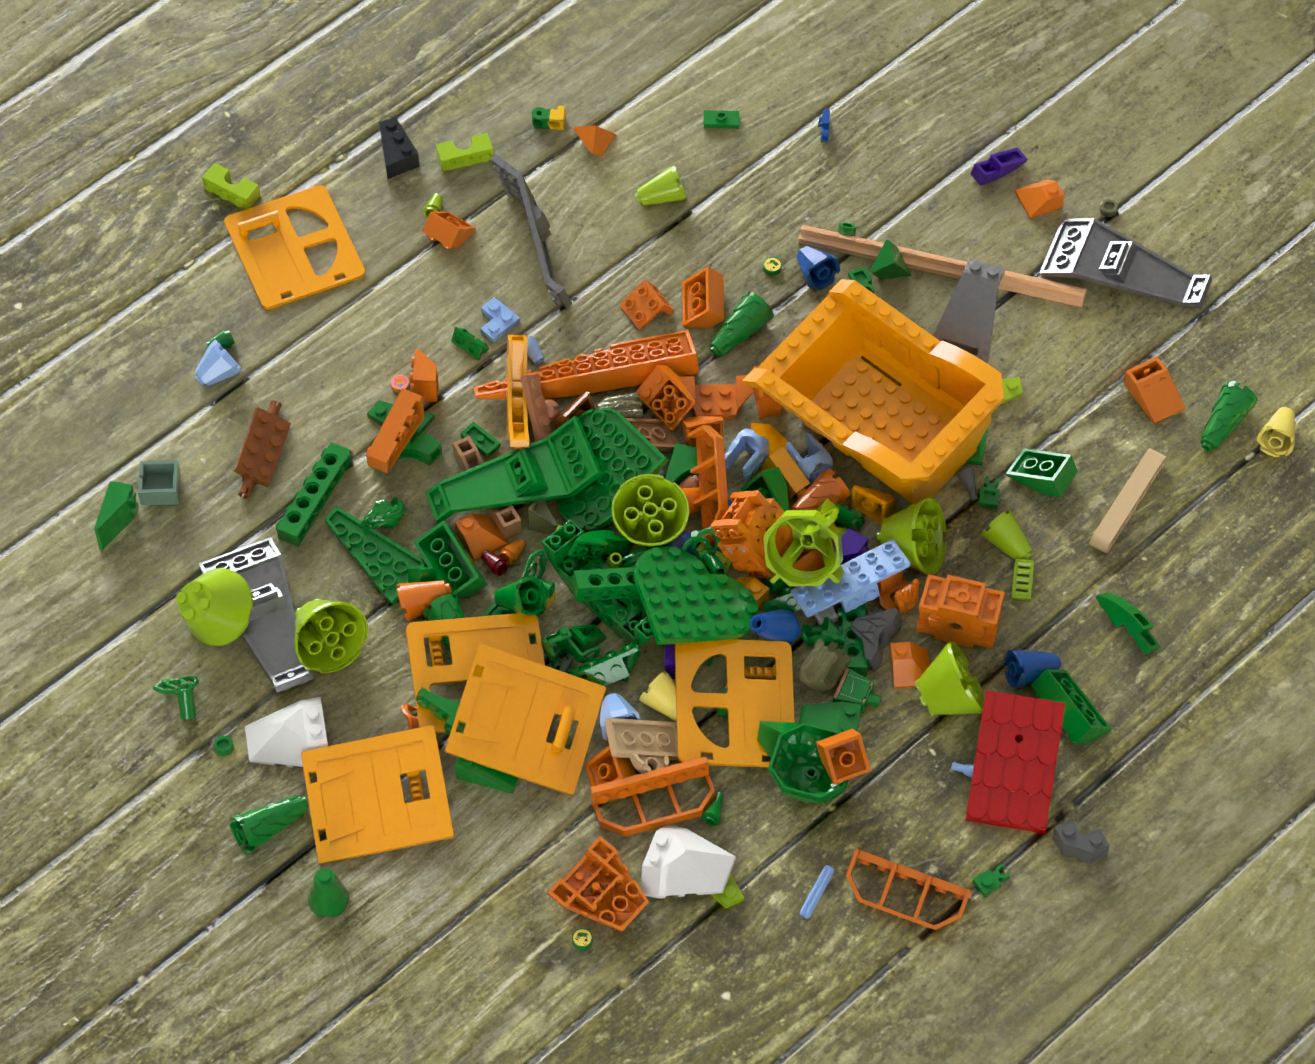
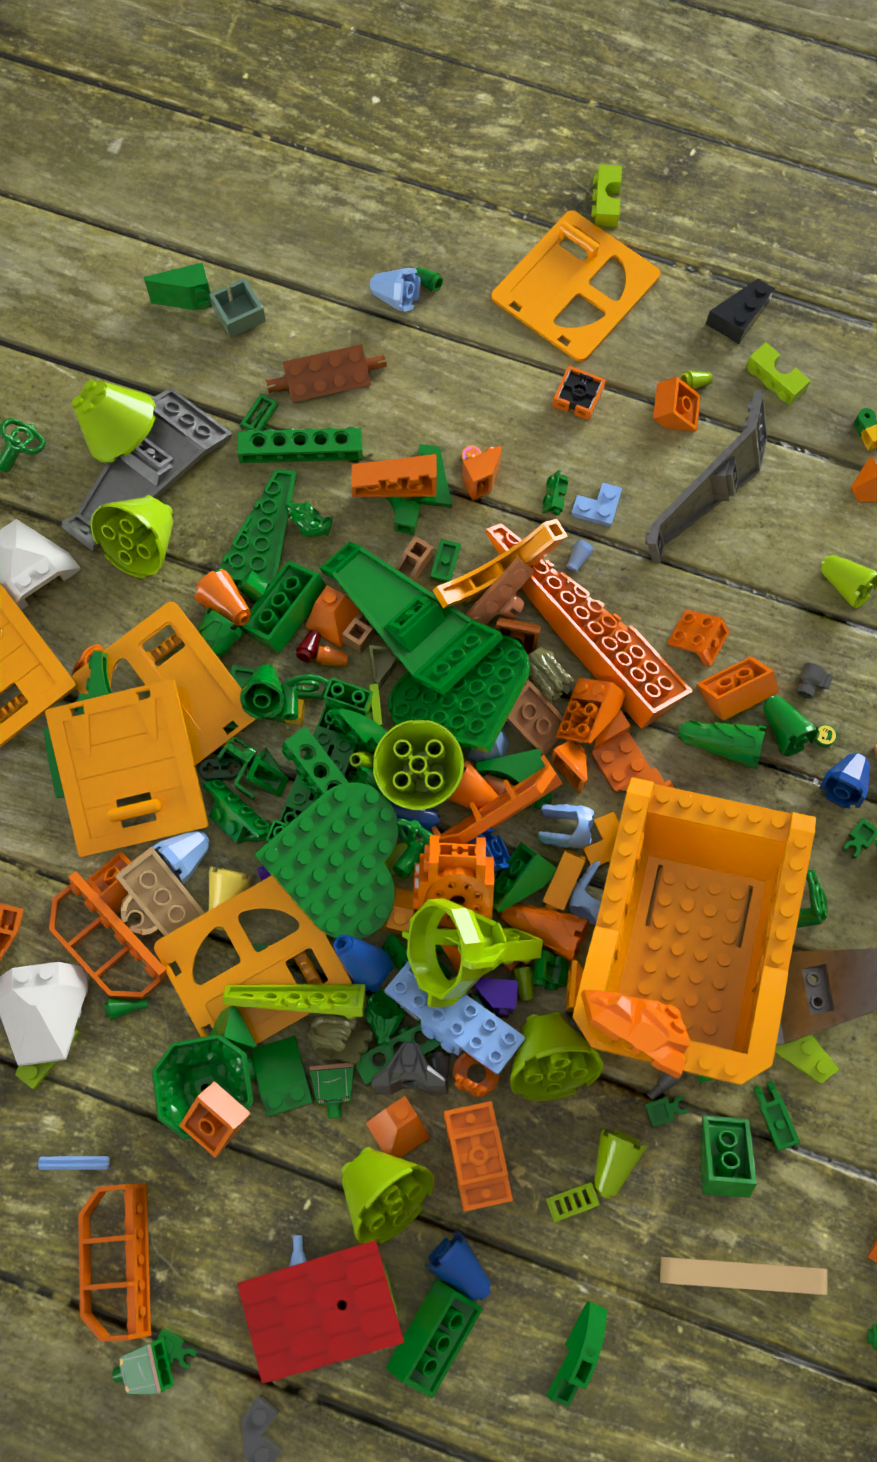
camera: 60 degrees right, 15 degrees up
none -> torso [112,1337,174,1394]
none -> lime wing [223,984,366,1019]
none -> green tile [240,394,279,431]
none -> piece [552,366,606,421]
none -> orange wedge [581,989,690,1079]
none -> green hinge [753,1081,800,1152]
none -> green cone [763,696,820,757]
none -> dark grey piece [796,663,833,698]

